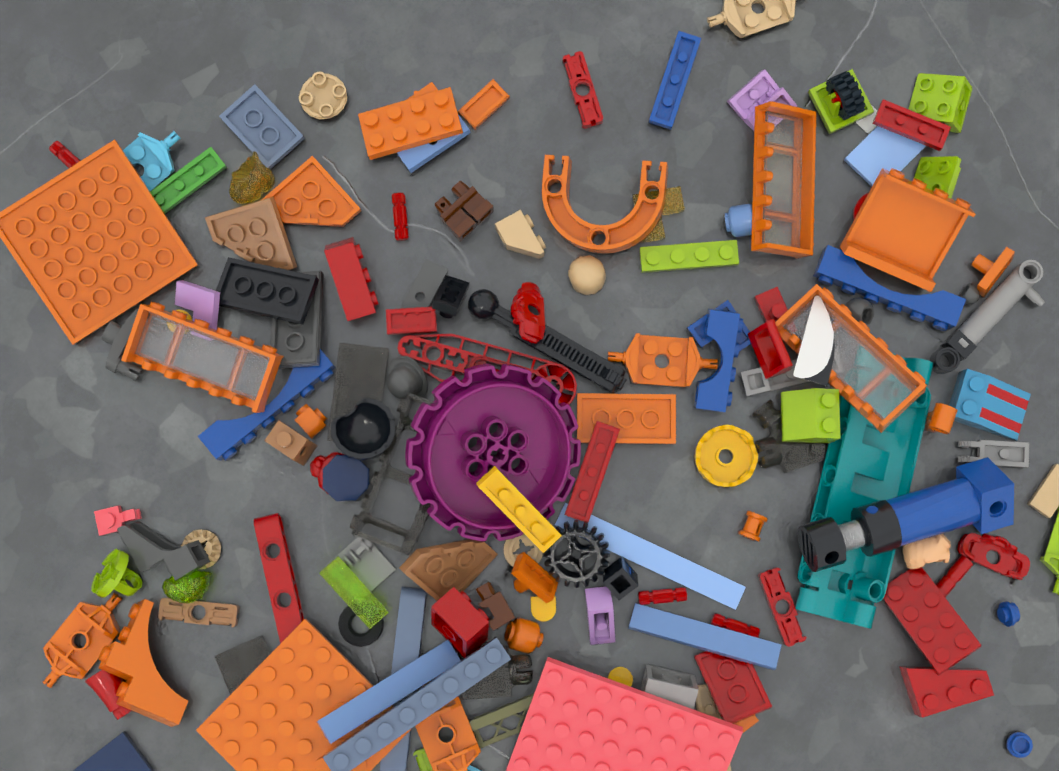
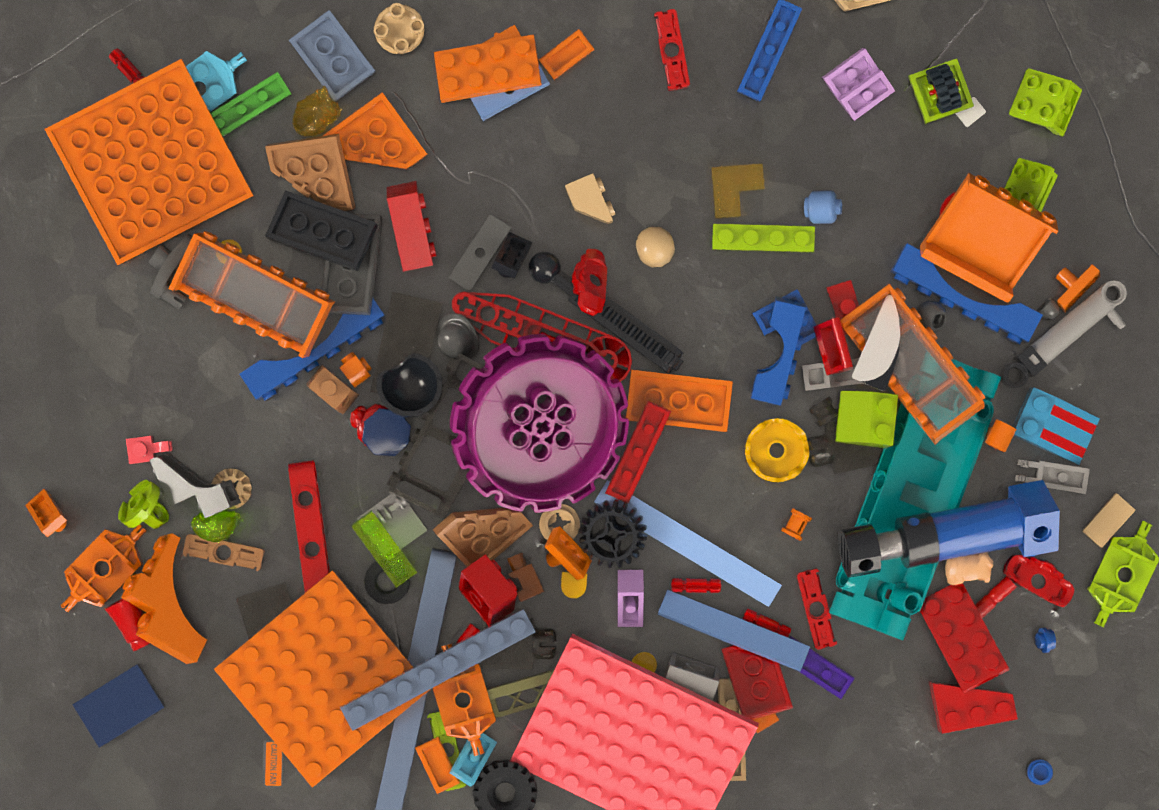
camera: 10 degrees right, 5 degrees up
lavender tile [175,280,220,341] -> none
medium blue tile [317,640,461,744] -> none
red plate [386,306,437,335] -> none
red axle [392,193,409,241] -> none
reddish brown hips [435,181,494,242] -> none
yellow plate [476,466,562,553] -> none
orange head [504,618,543,654] -> none
orange piece [542,155,669,254] -> none
black brick [603,556,639,600] -> none
orange plate [607,333,718,387] -> none
window [751,101,816,259] -> none
light blue tile [844,126,926,187] -> none
red plate [872,99,951,151] -> none
none -> orange tile [25,489,67,537]
none -> dark purple tile [789,636,855,699]

